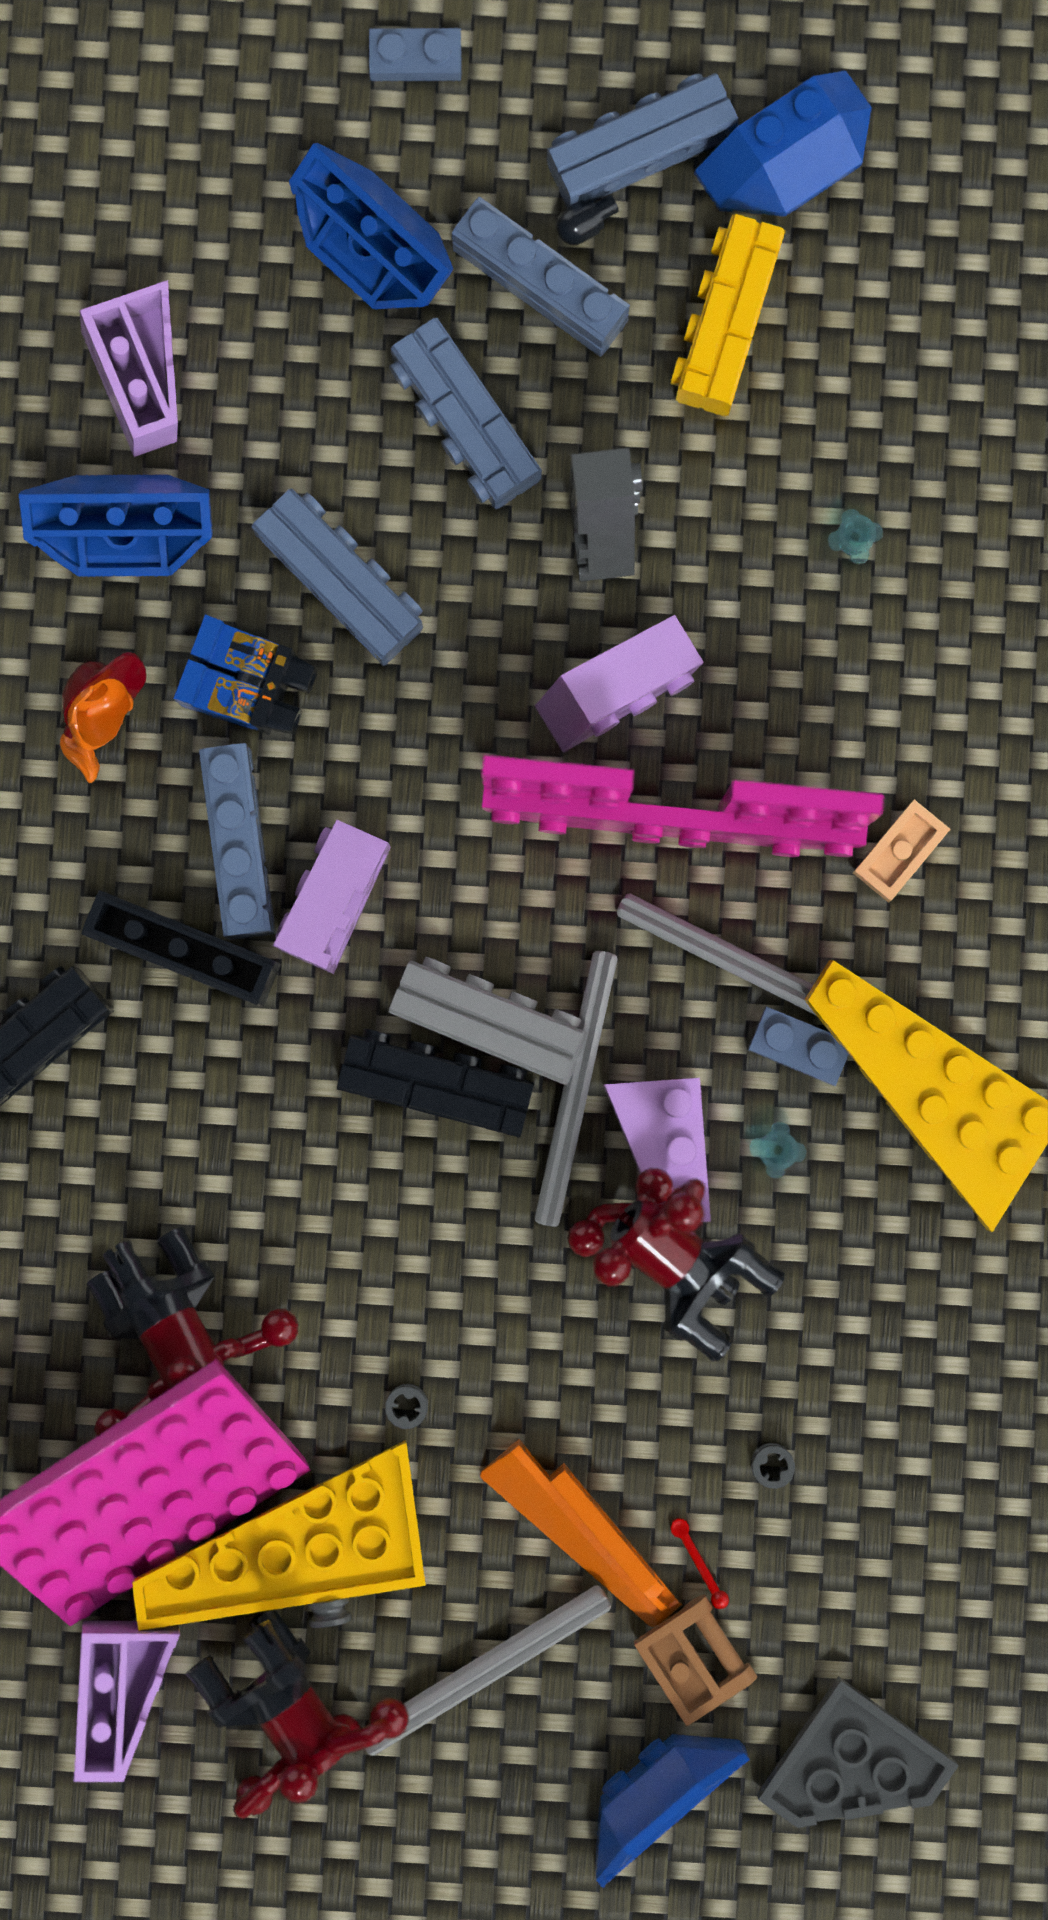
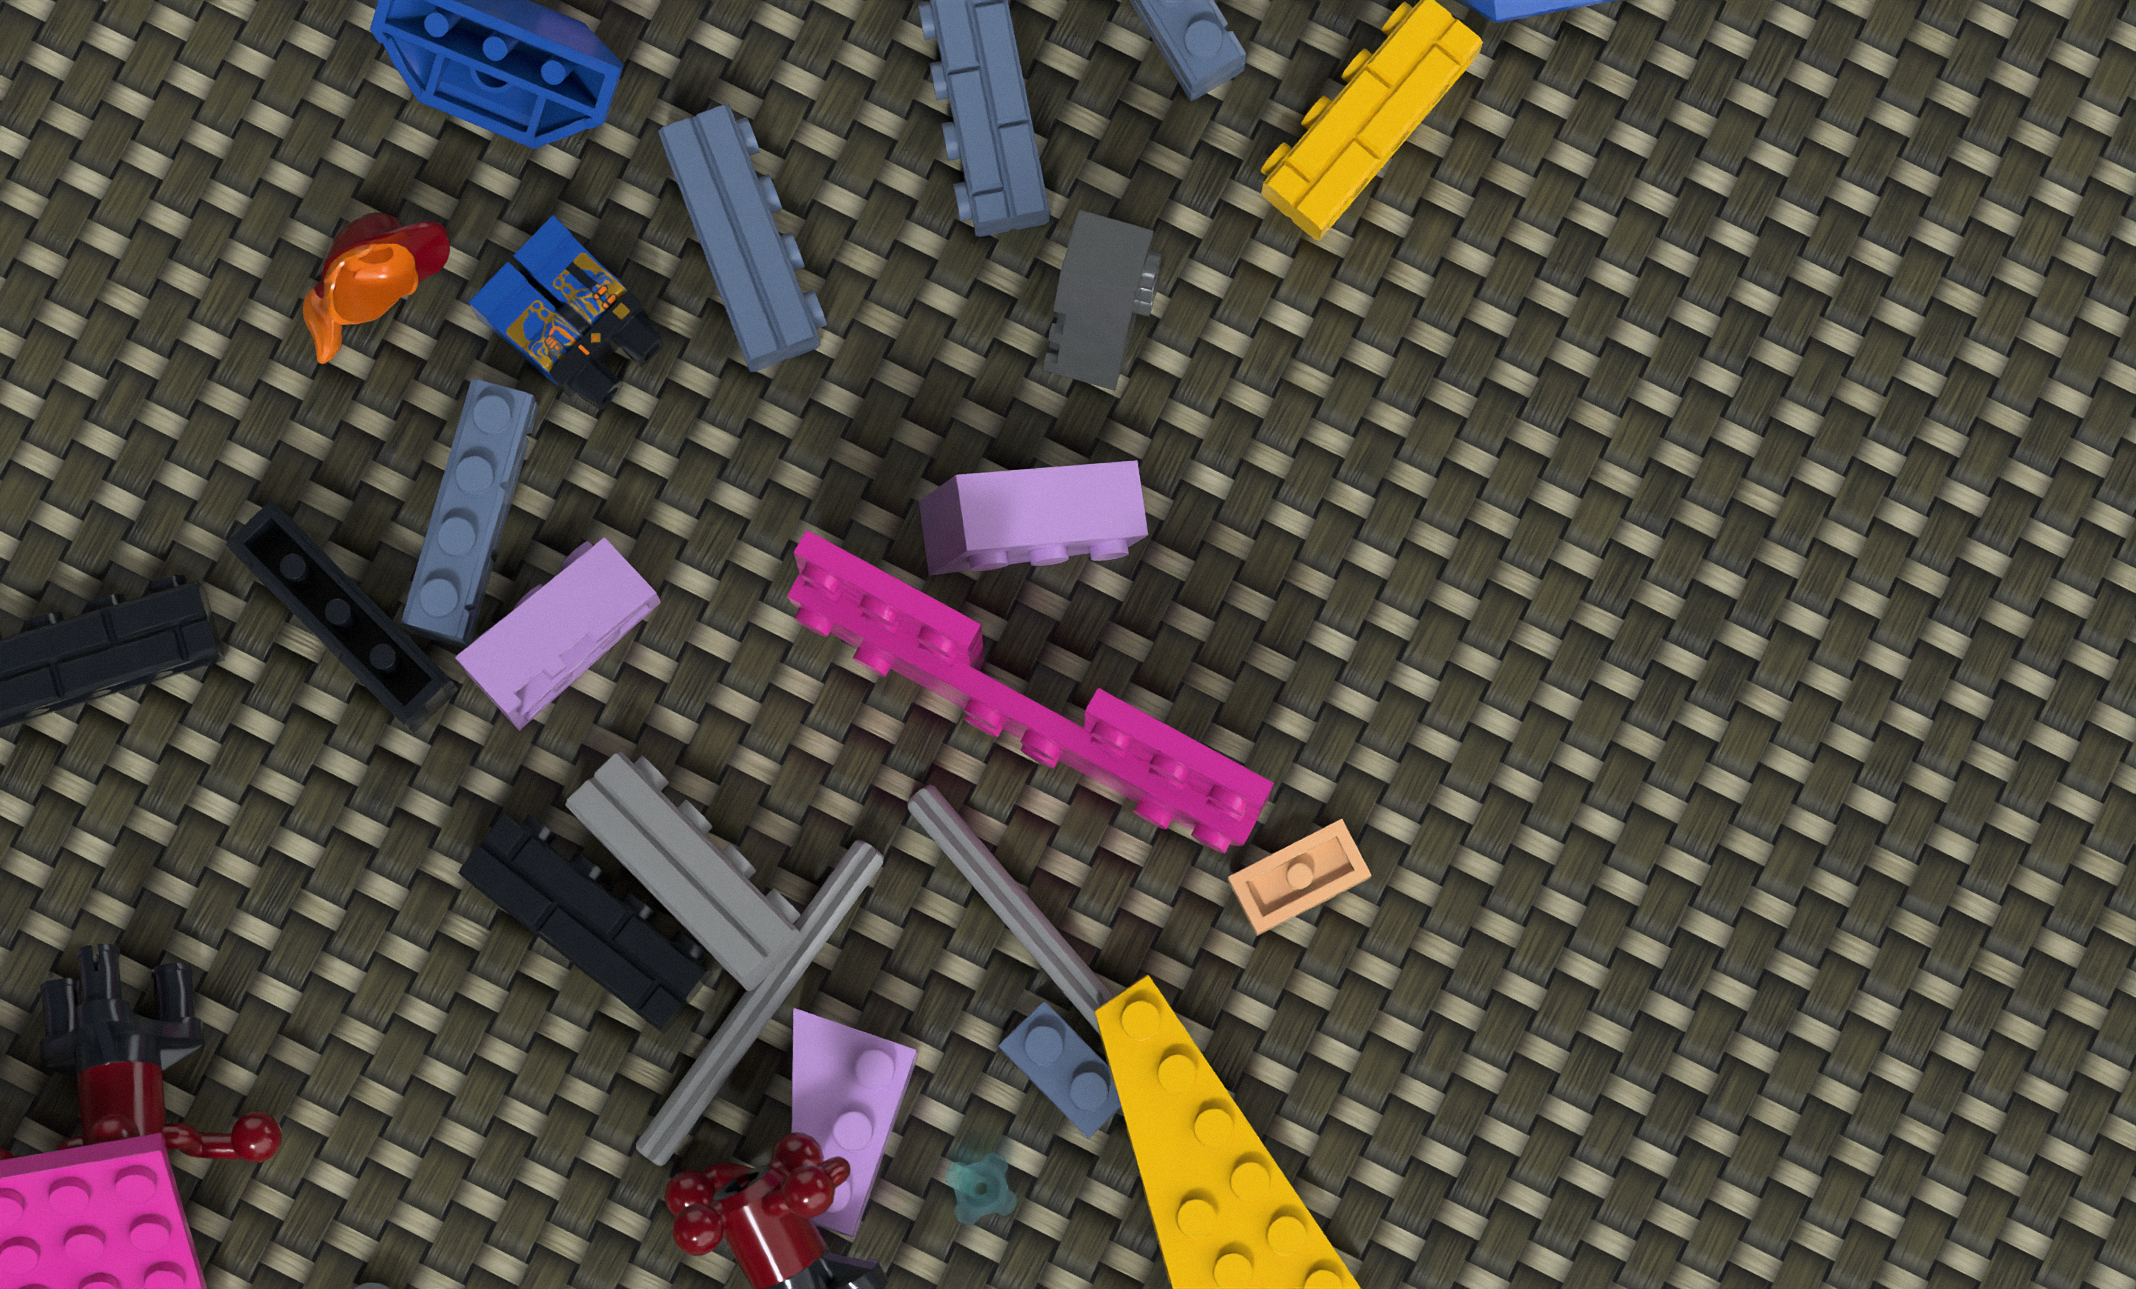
camera: 20 degrees right, 5 degrees down
clear light blue plate [828,509,883,564] -> none

